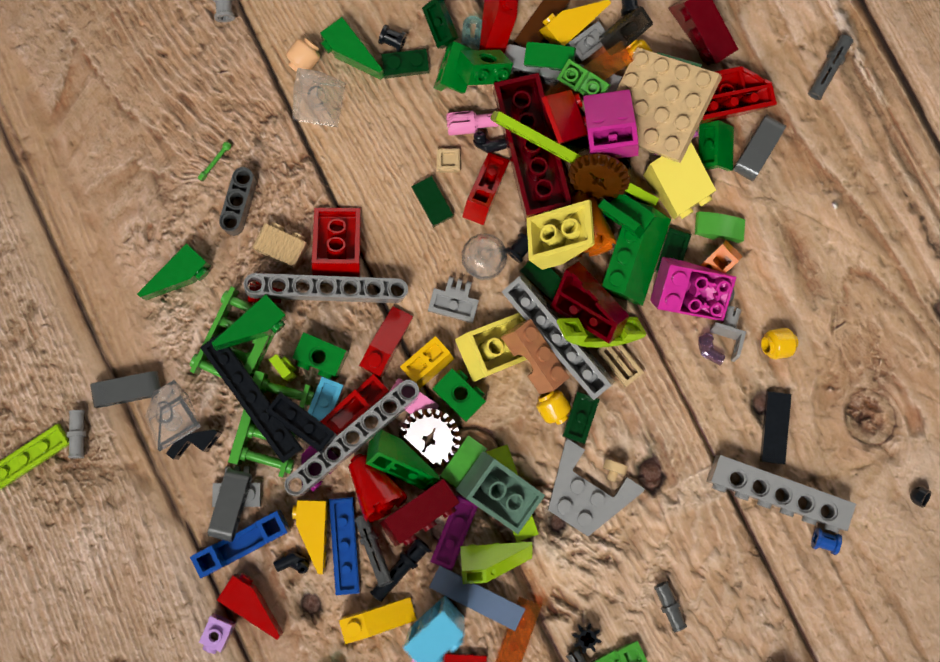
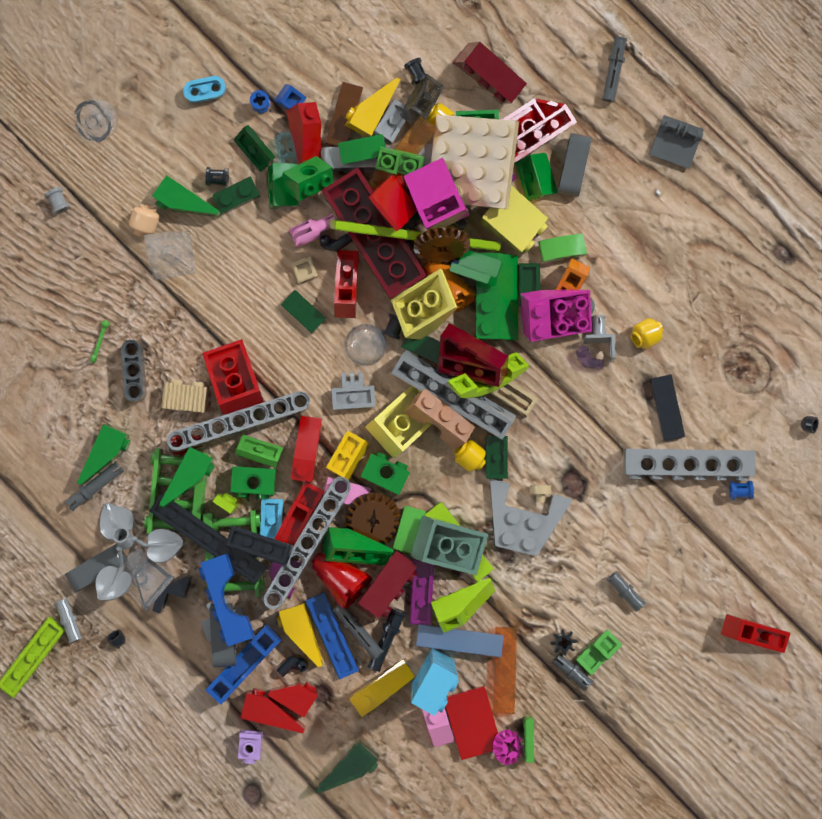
camera: 10 degrees left, 5 degrees up
none -> dark grey pin [65,461,124,511]
none -> light grey plant [95,503,183,601]
none -> black hinge [107,629,126,649]
none -> blue arch [199,554,255,646]
none -> bright green plate [235,435,283,468]
none -> red slope [268,682,319,718]
none -> dark grey hinge [649,115,704,169]

